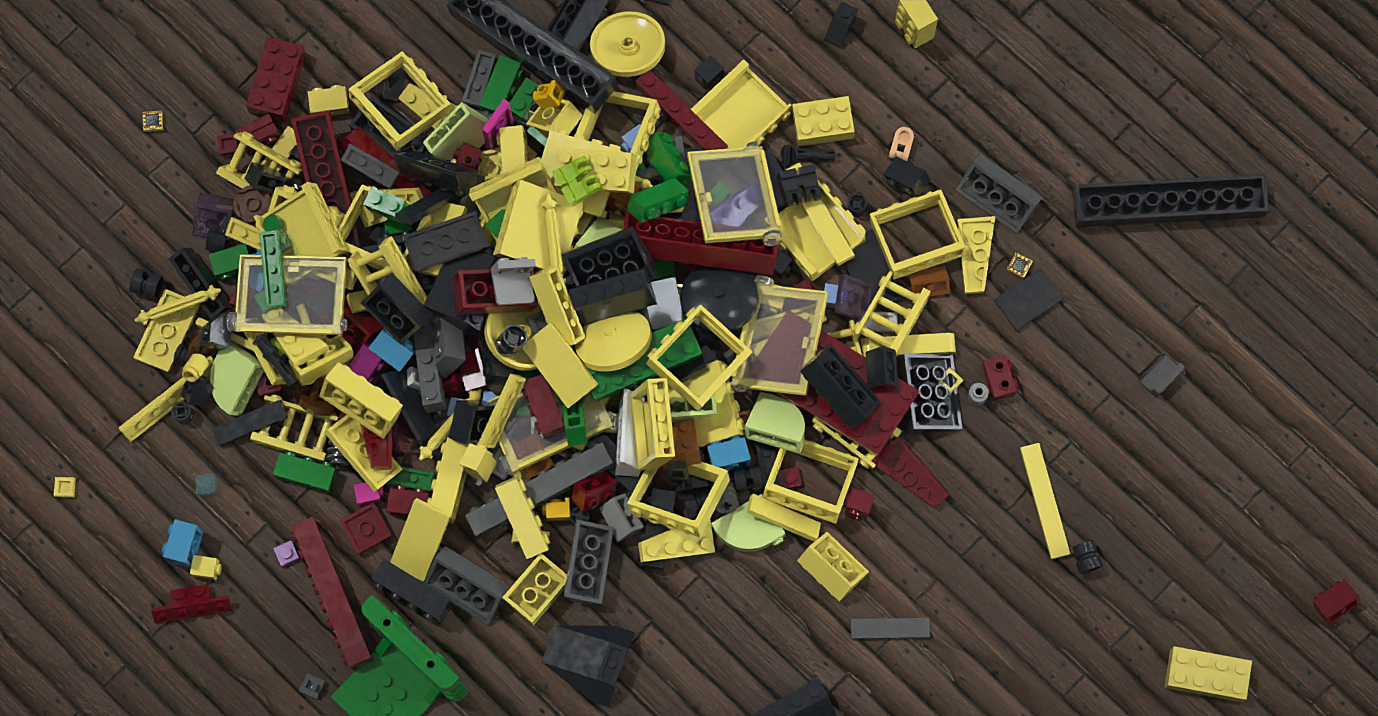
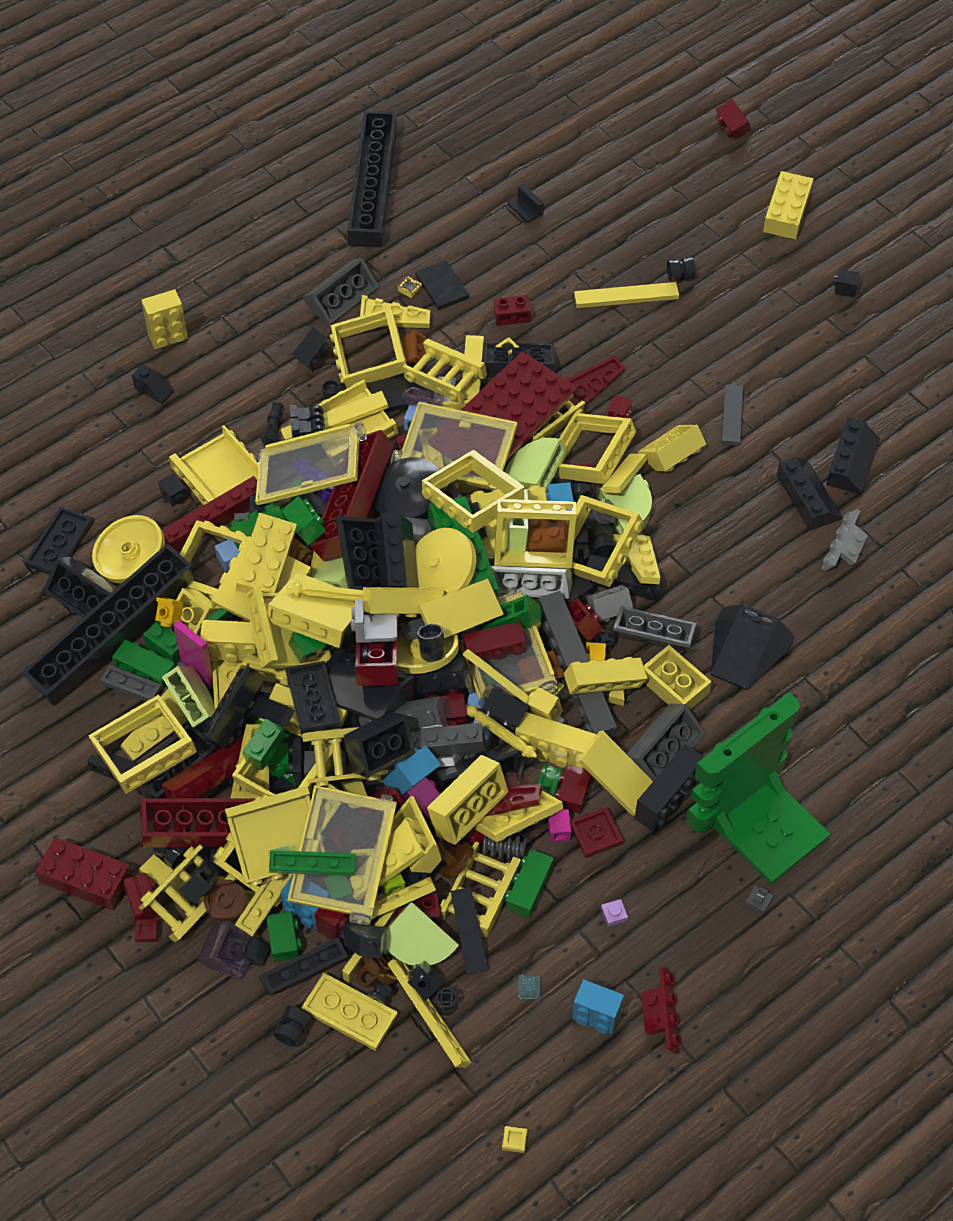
camera: 85 degrees left, 20 degrees down
light yellow wheel [135,285,222,325] -> none
tile [143,111,163,132] -> none
light yellow brick [182,354,208,382] -> none
light yellow brick [190,555,222,580] -> none
black pin [252,333,299,388] -> none
green tile [263,215,283,232] -> none
dark red brick [291,516,374,670] -> none
light yellow brick [308,85,350,116] -> none
dark grey tile [341,144,400,189] -> none
dark red brick [453,142,482,169] -> none
lime legs [552,156,602,206] -> none
black plate [667,461,689,480] -> none
light yellow brick [792,96,855,147] -> none
black slope [800,343,881,430] -> none
black panel [865,346,898,389] -> none
light nougat plate [888,127,914,161] -> none
light grey brick [968,383,988,406] -> none

